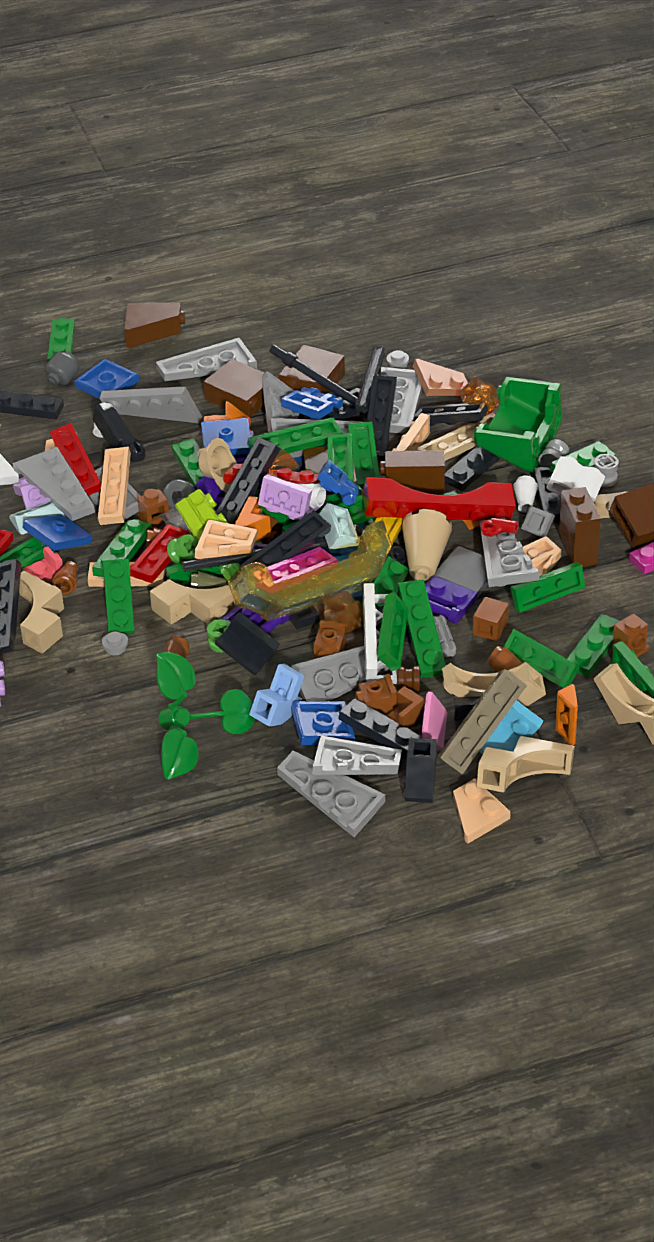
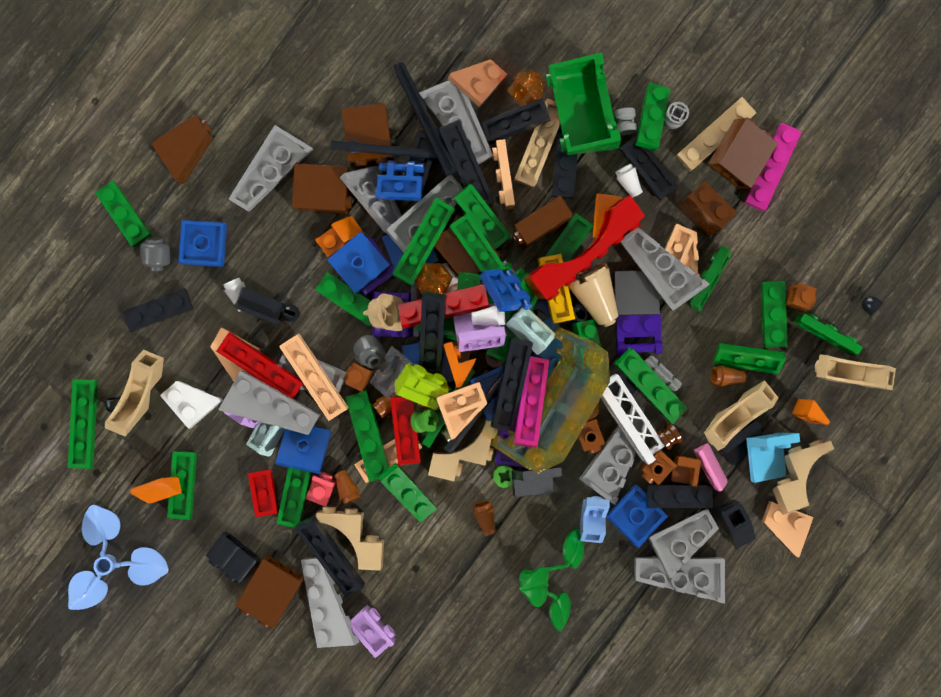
camera: 35 degrees left, 45 degrees up
light grey wing [100,387,202,423] -> none
light grey plate [102,632,128,655] -> none
green plate [377,592,408,671] -> none
light grey plate [387,350,409,369] -> none
dark tan fence [437,669,527,775] -> none
dark orange panel [473,597,509,642] -> none
red arm [480,518,519,537] -> none
light grey tile [521,506,555,537] -> none
white brick [546,456,605,503] -> none

